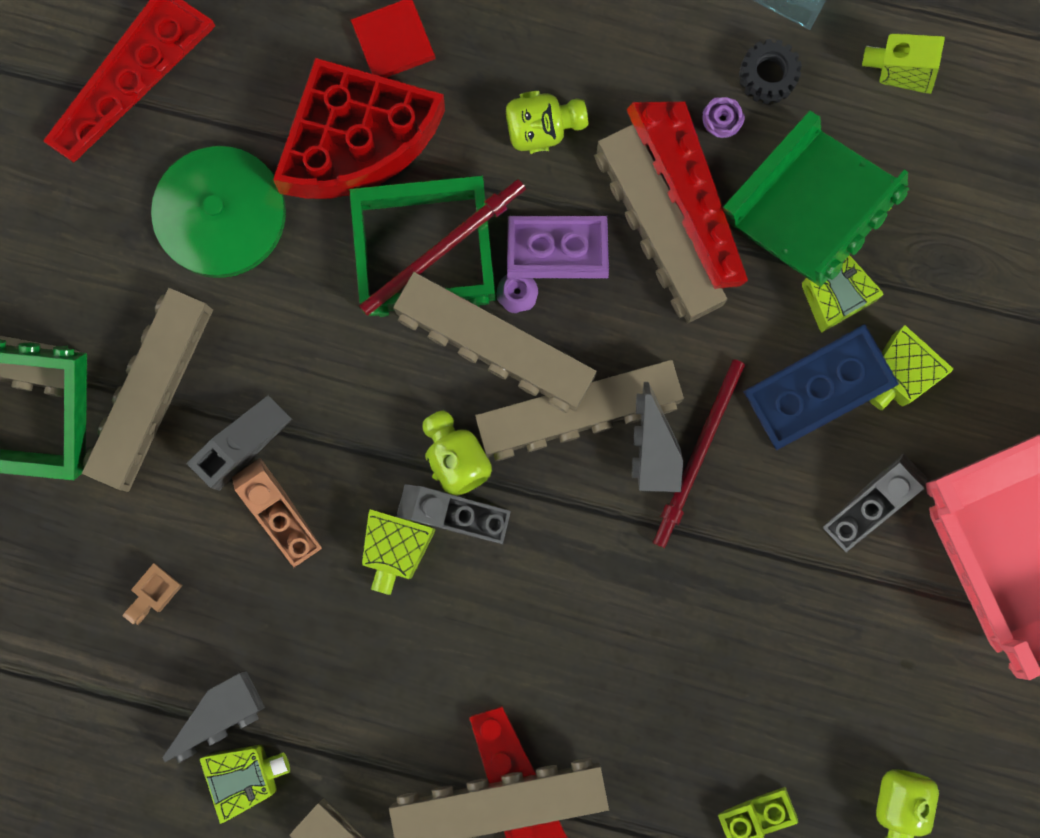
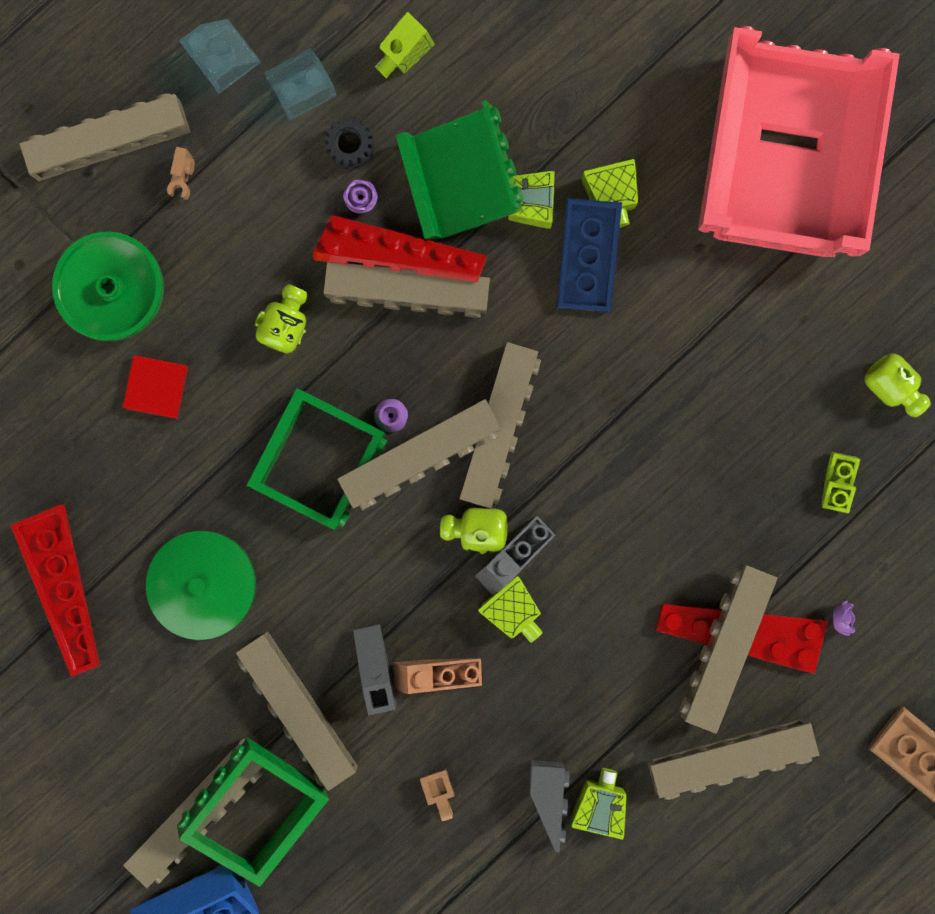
camera: 60 degrees left, 5 degrees up
red brick [273,58,445,199] -> none
dark red bar [359,179,526,316] -> none
medium lavender tile [507,216,609,278] -> none
dark grey slope [632,382,683,492] -> none
dark red bar [652,359,745,549] -> none
dark grey slope [823,454,928,552] -> none

